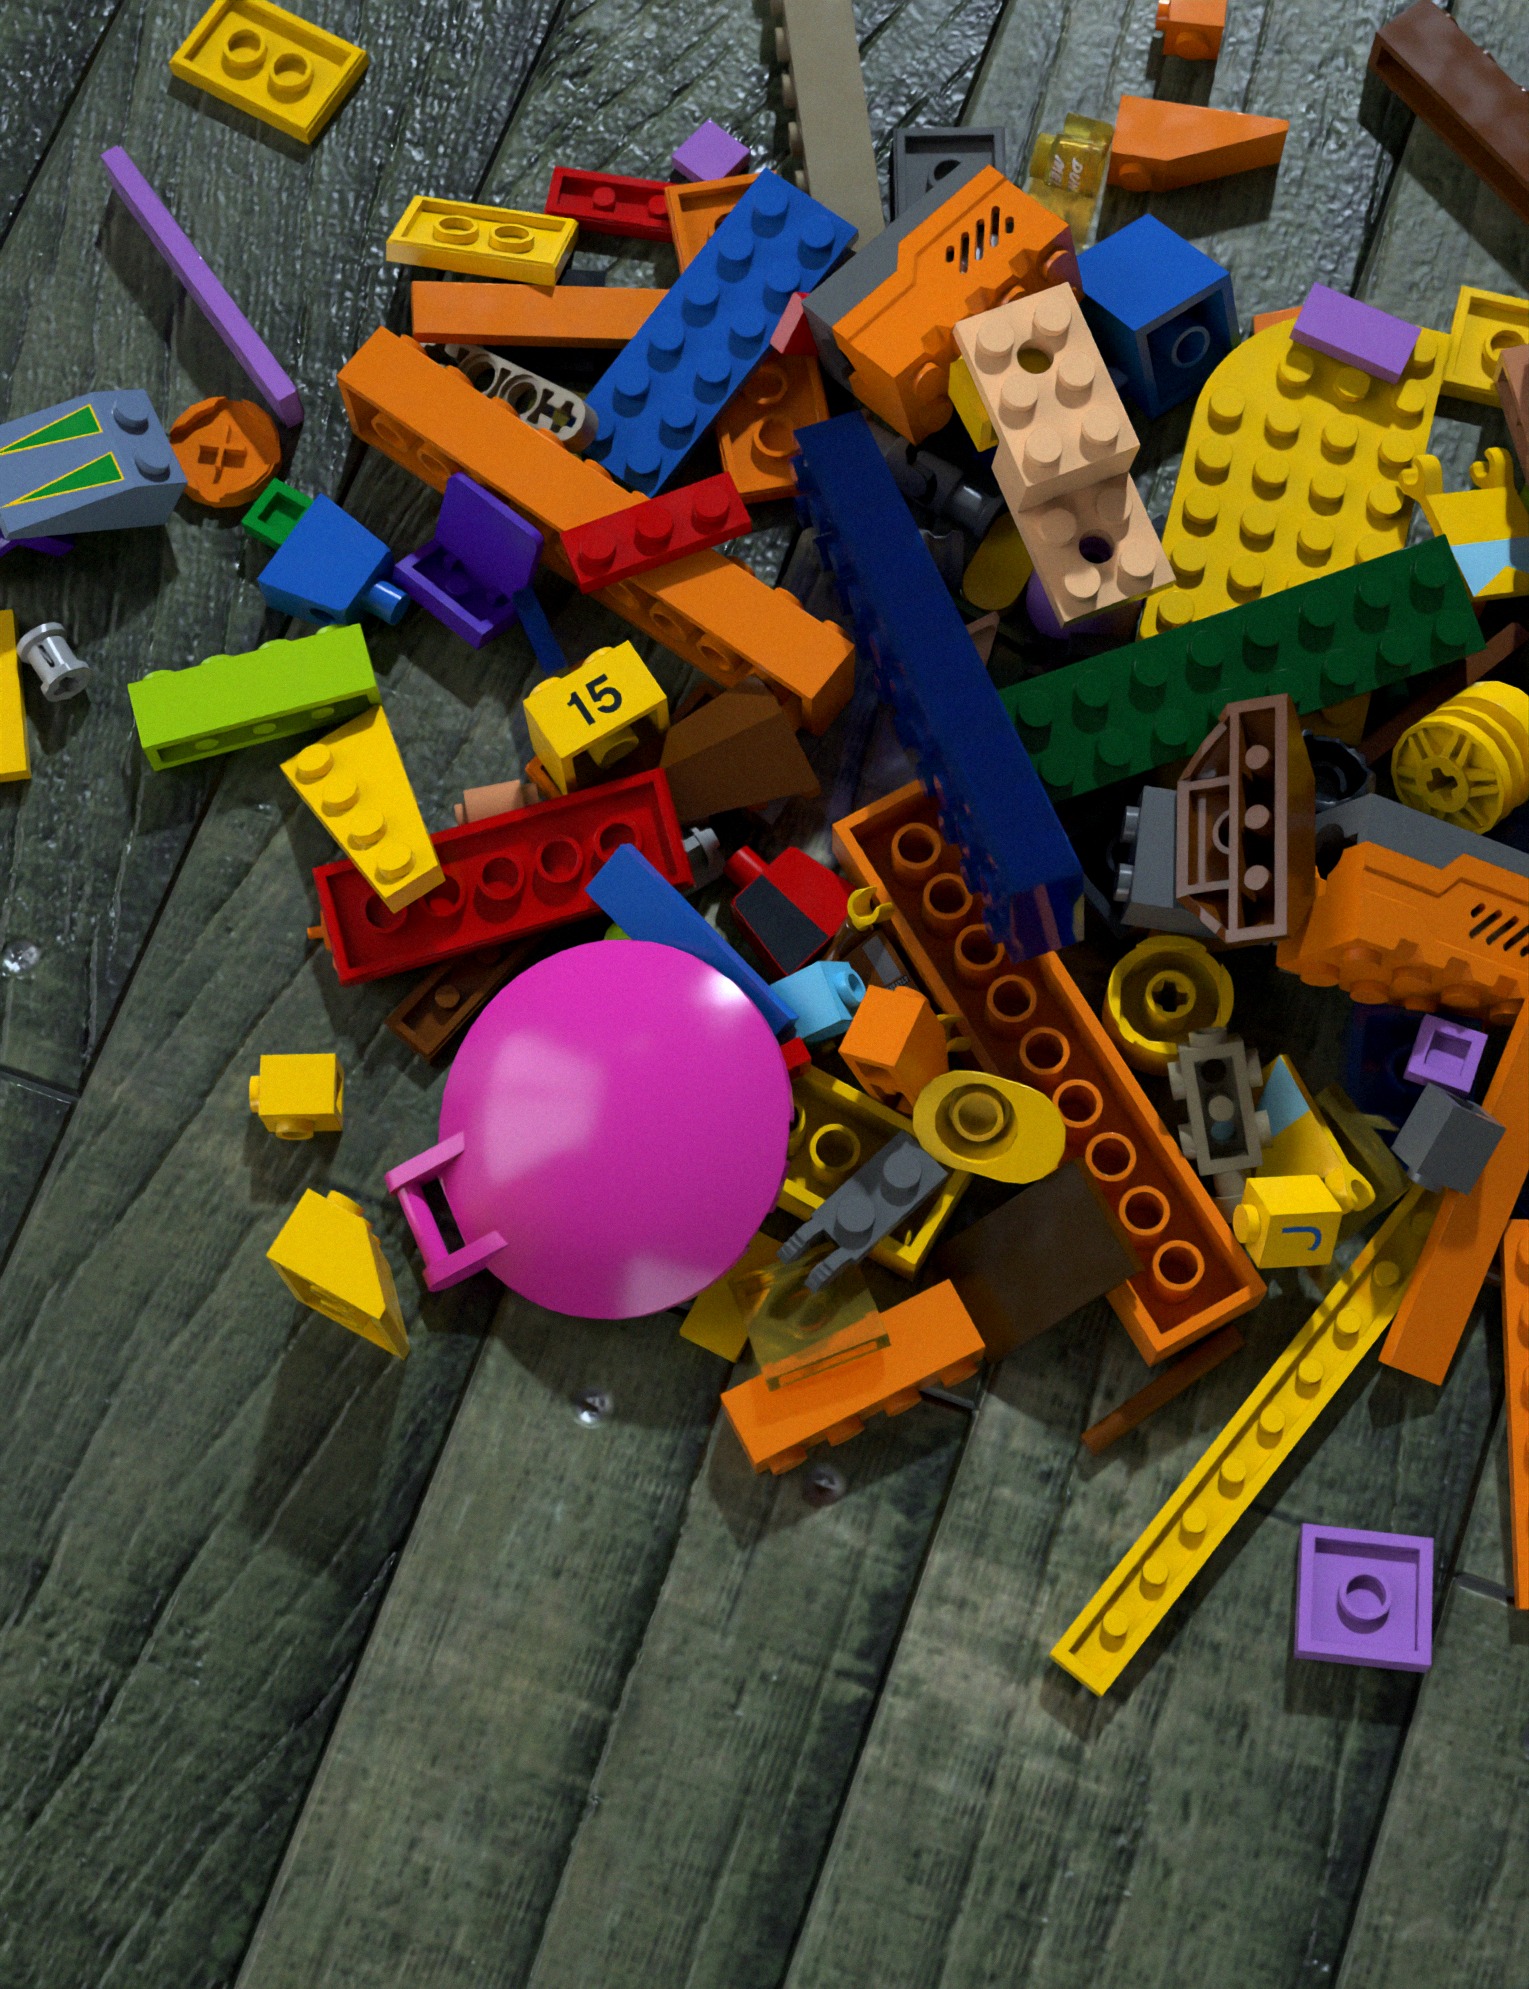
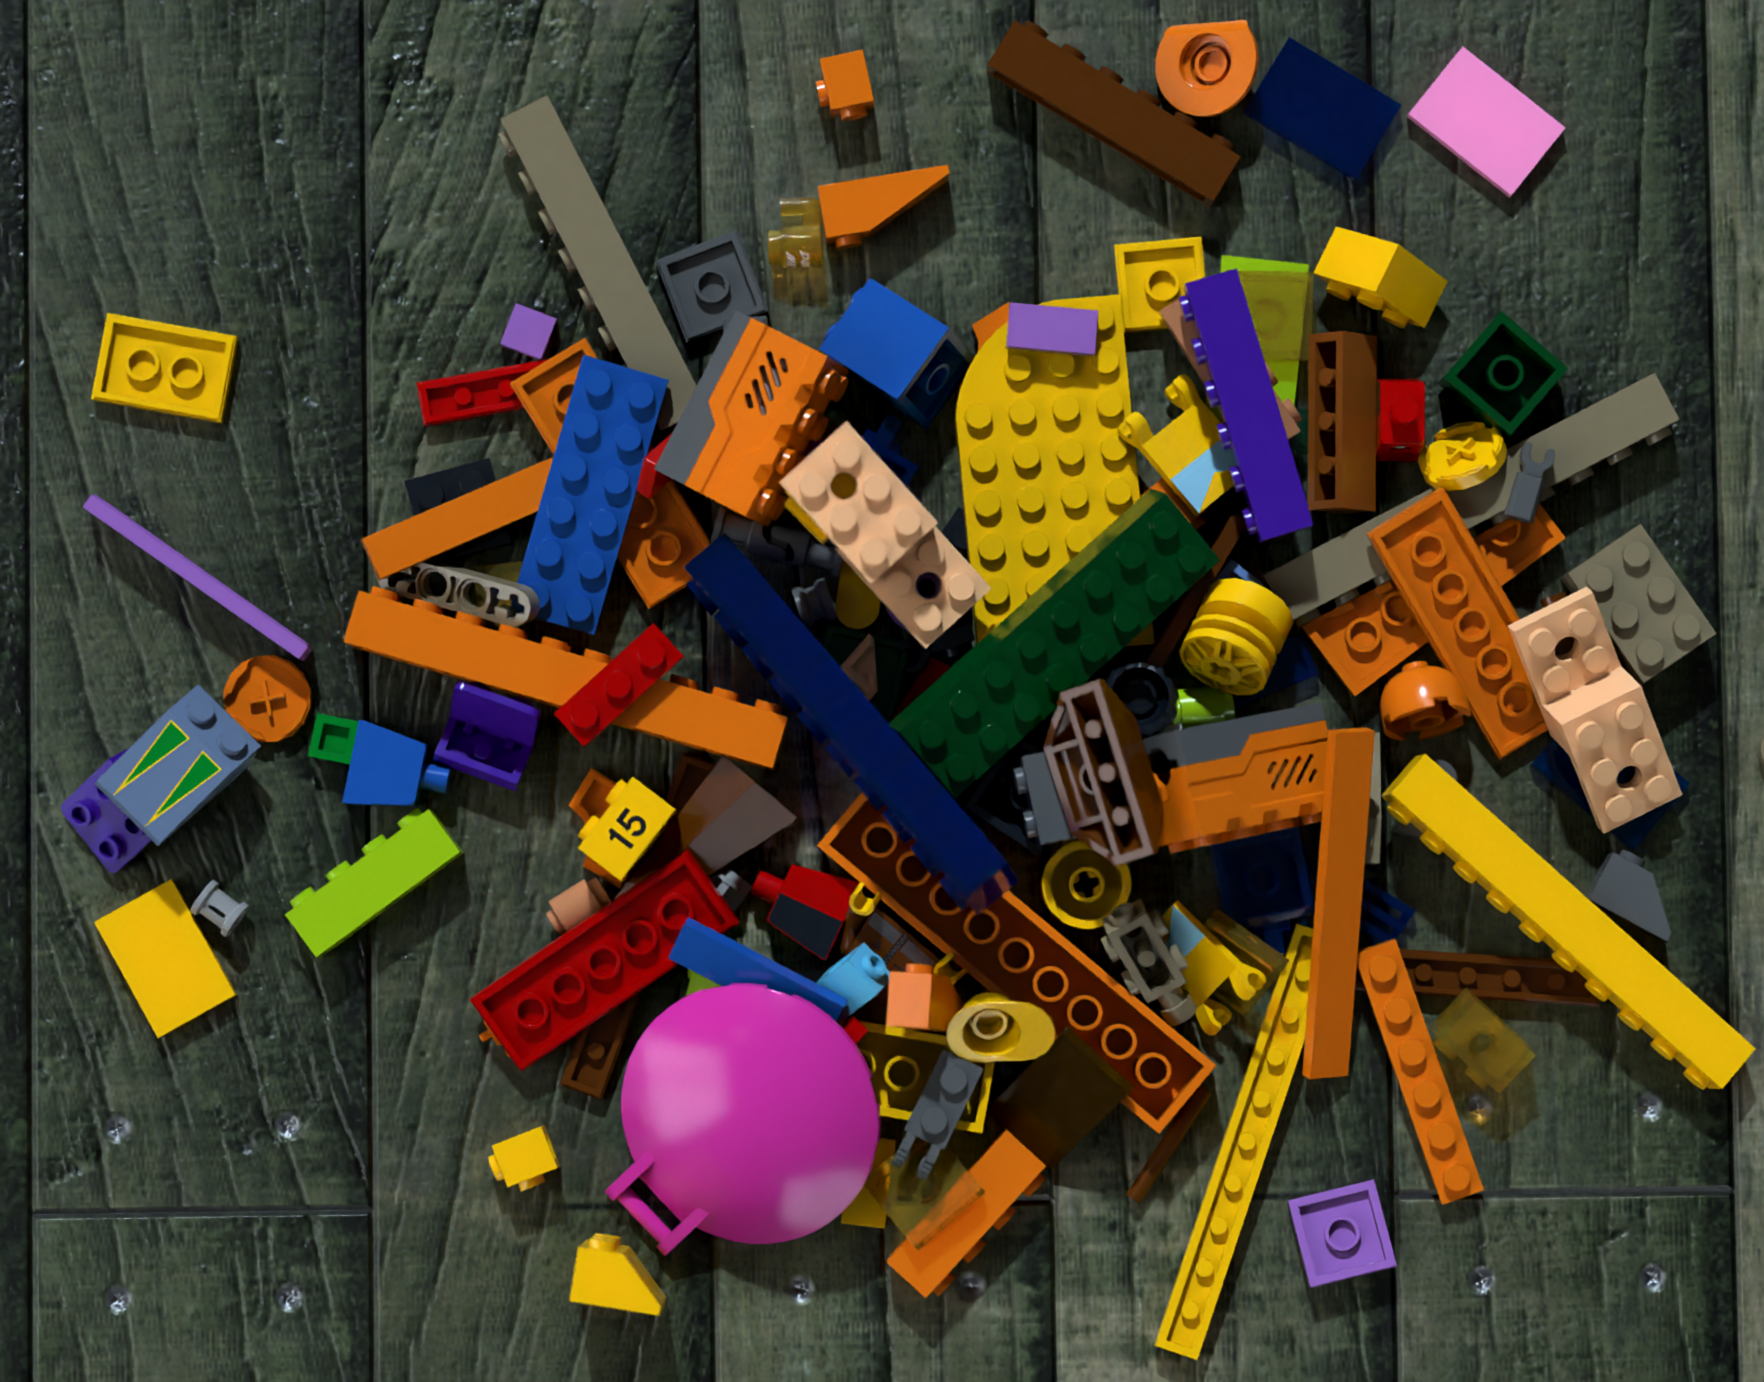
camera: 25 degrees left, 15 degrees up
yellow wing [279,703,446,914] -> none
yellow tile [386,195,579,287] -> none
clear blue tile [511,585,571,679] -> none
yellow brick [1233,1175,1343,1269] -> none
dark grey brick [1391,1082,1506,1195] -> none
medium lavender plate [1403,1014,1488,1098] -> none

